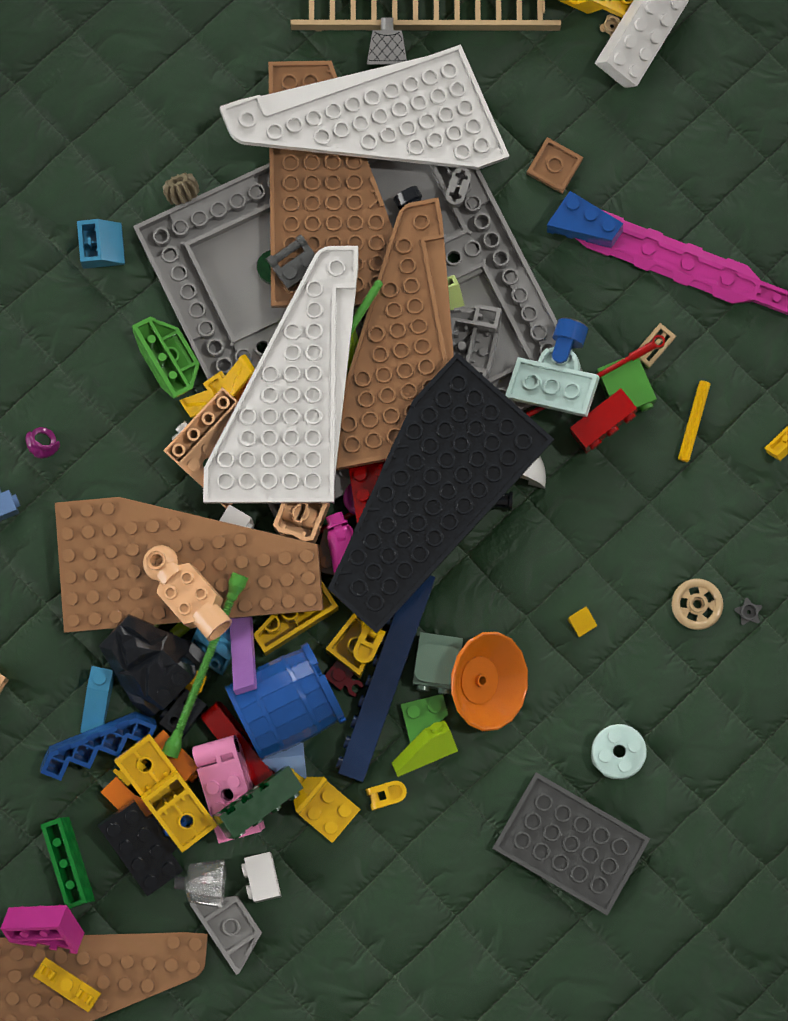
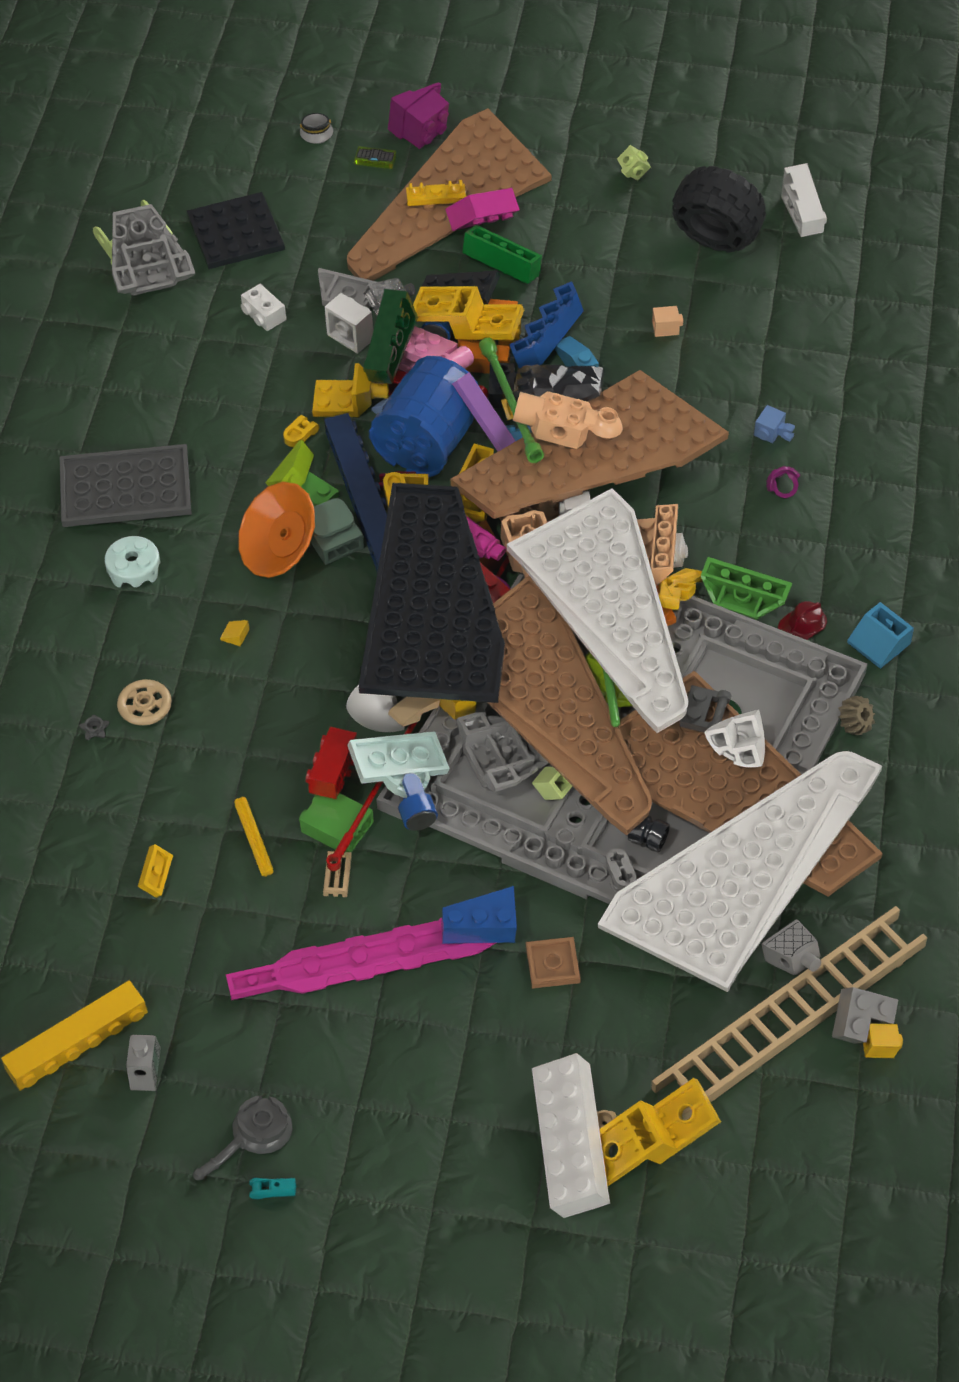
camera: 145 degrees right, 25 degrees down
none -> white brick [241,284,286,331]
none -> white brick [705,709,765,767]
none -> dark red piece [778,601,827,640]

